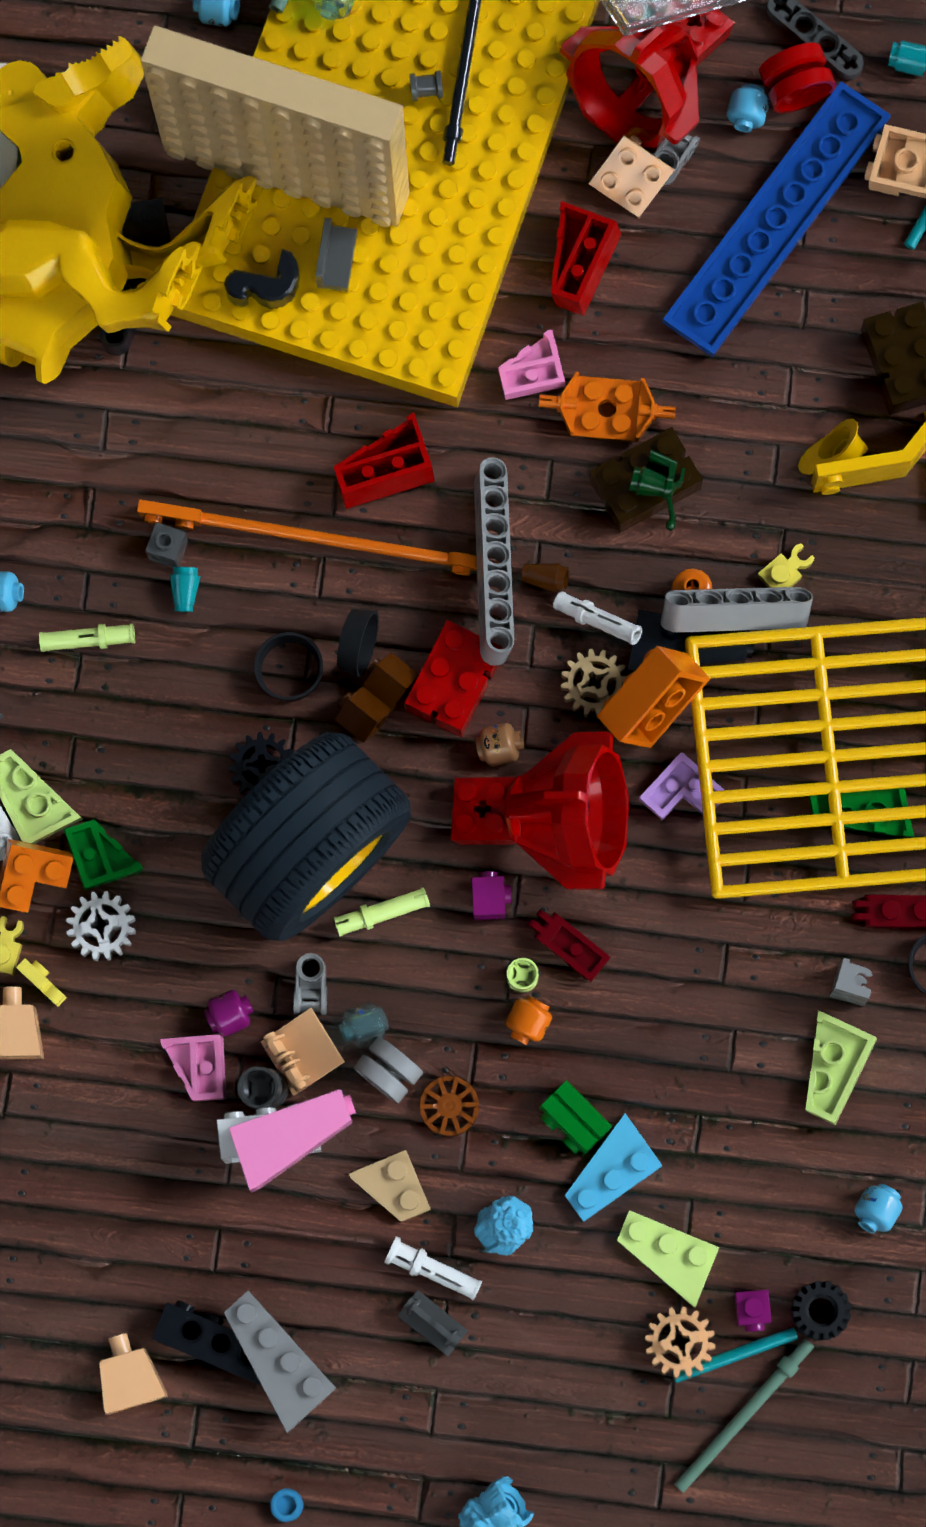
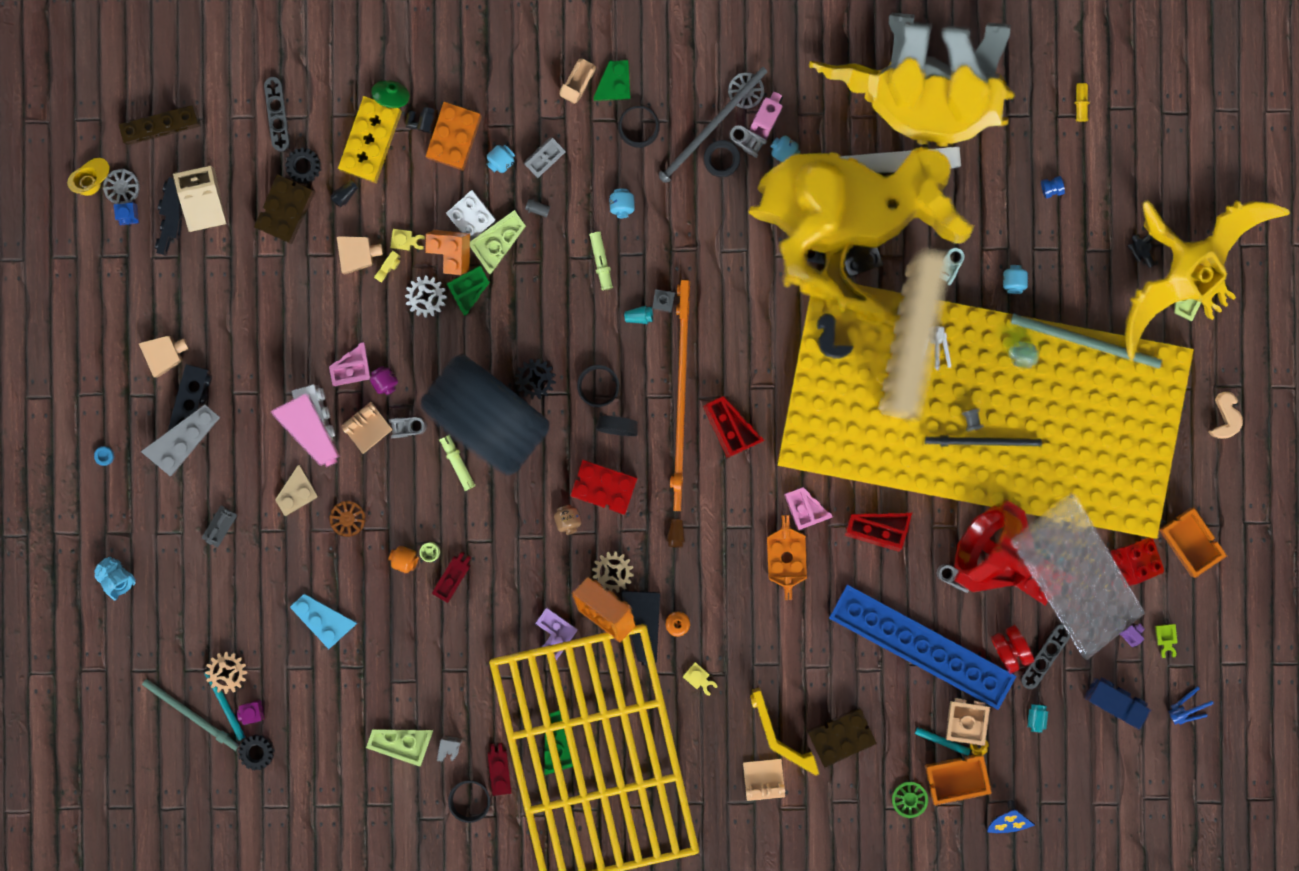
camera: 80 degrees right, 10 degrees up
dark grey wheel [237,1066,289,1109] -> none
dark grey panel [316,217,358,292] -> none
reddish brown brick [335,652,419,743] -> none
clear light blue head [339,1002,389,1049] -> none
light grey wheel [353,1036,424,1104] -> none
white pin [384,1236,482,1301] -> none
red plate [451,731,629,890] -> none
magenta brick [472,871,511,920] -> none
light grey beam [474,457,514,666] -> none
medium azure hair [474,1195,533,1256] -> none
green brick [539,1080,612,1155] -> none
white pin [553,591,642,645] -> none
light nougat hinge [589,136,674,217] -> none
dark brown piece [590,427,703,533] -> none
yellowish green wing [617,1210,719,1308] -> none
dark green piece [628,450,686,531] -> none
light grey beam [660,587,813,632] -> none
medium azure head [726,84,770,132] -> none
yellow piece [798,419,868,474] -> none
medium azure head [854,1184,903,1234] -> none

